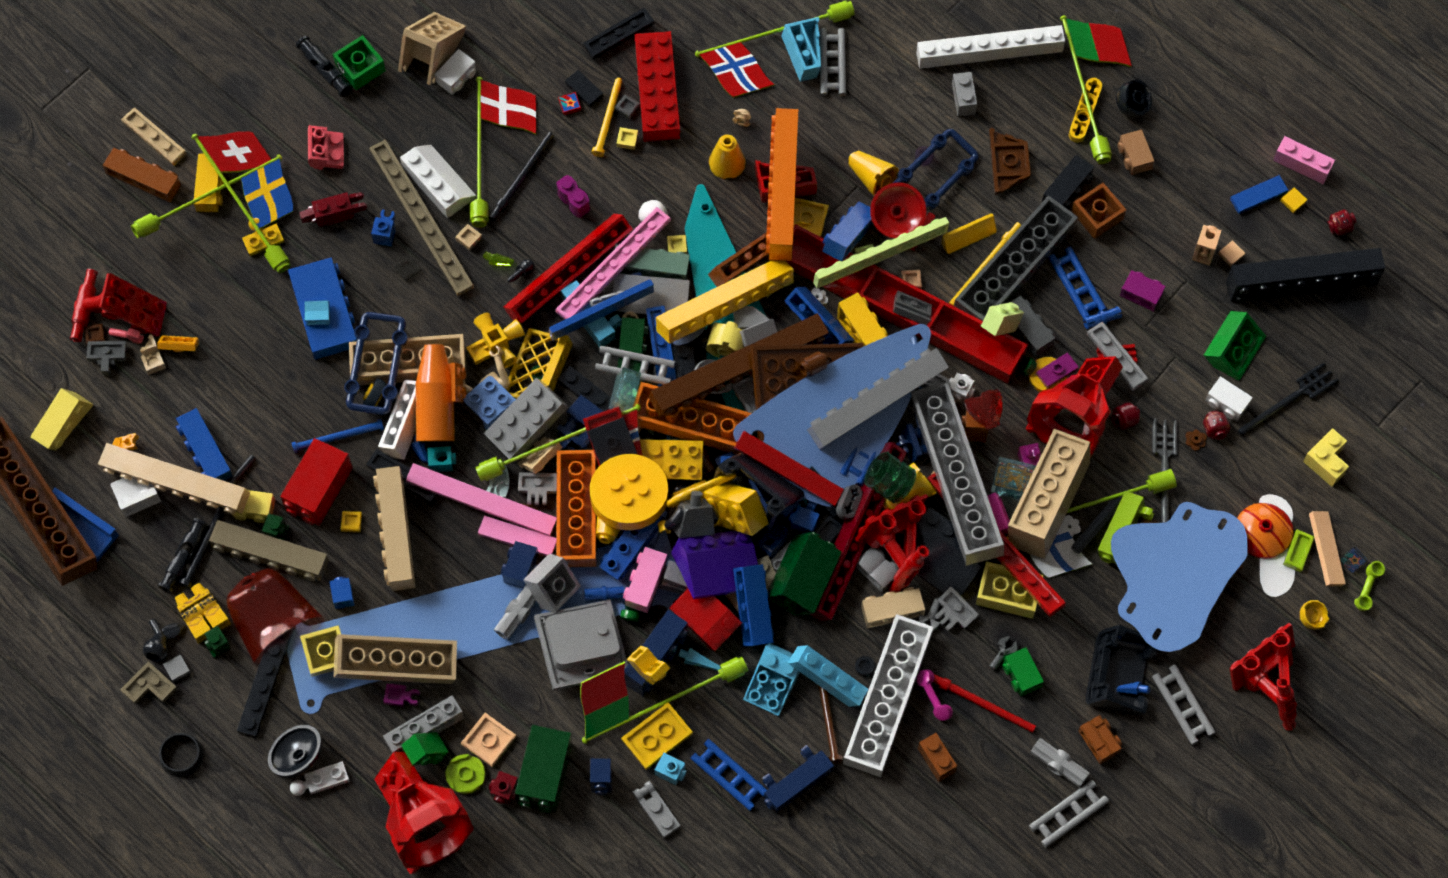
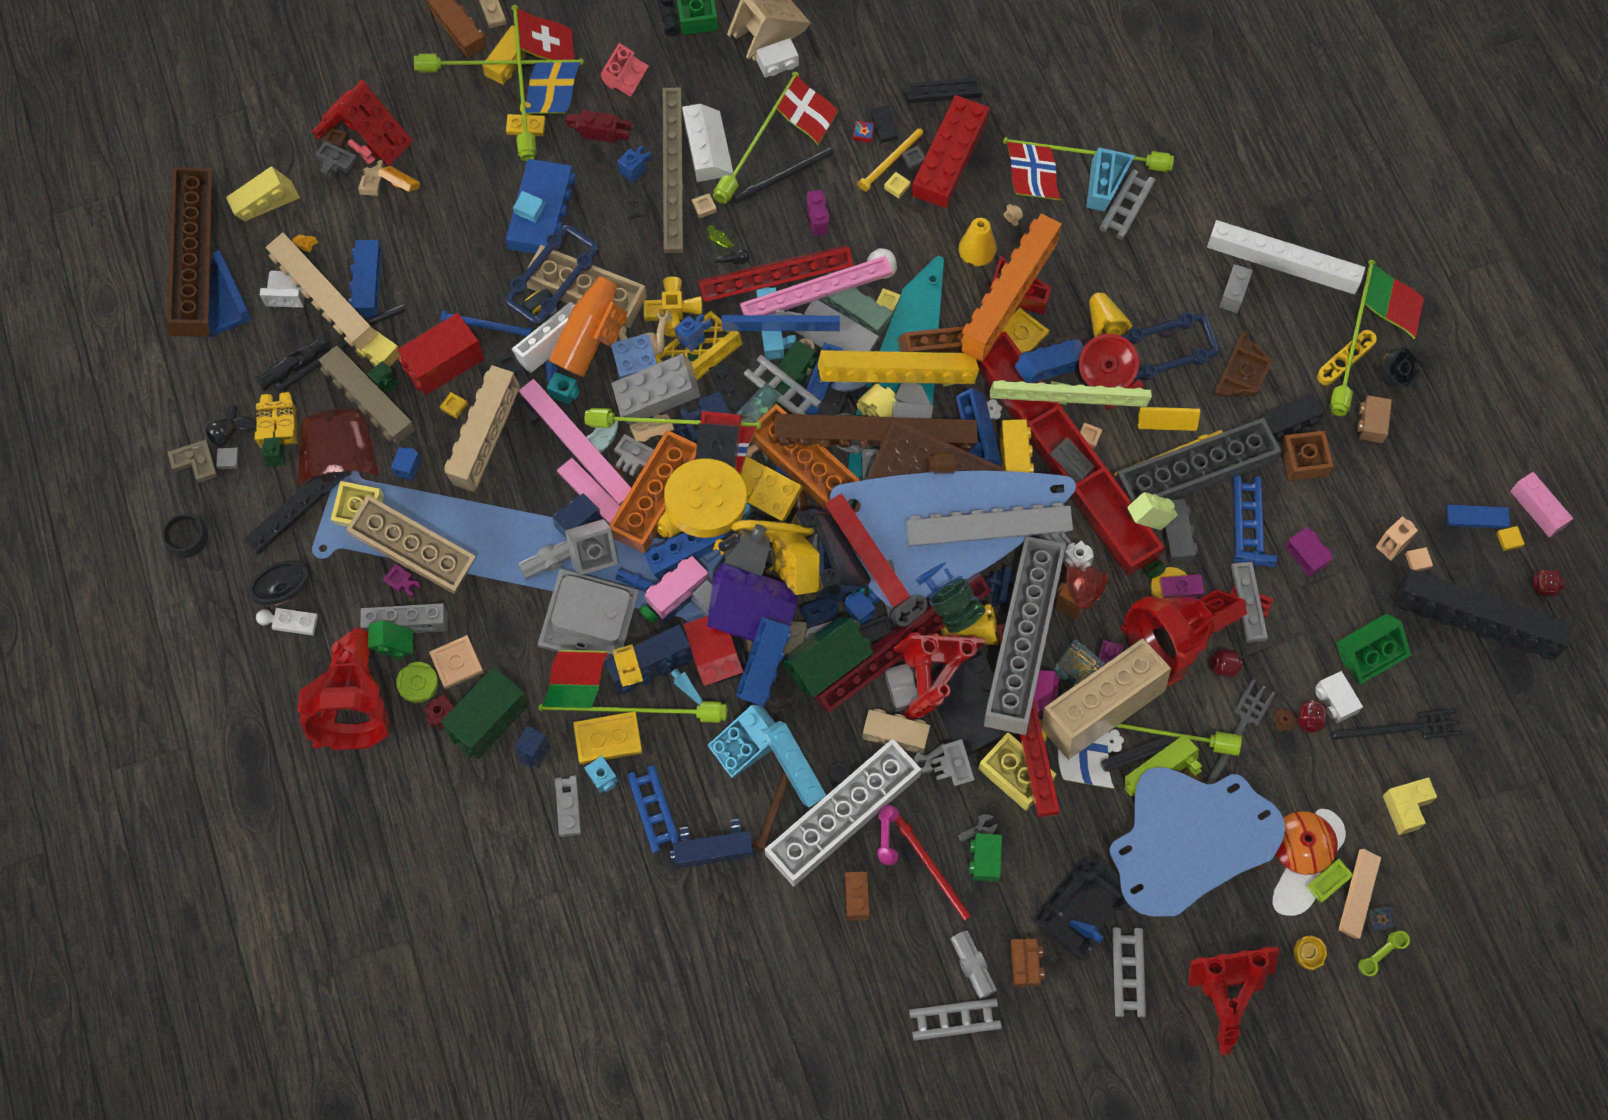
camera: 30 degrees right, 0 degrees up
none -> blue brick [675,314,712,352]

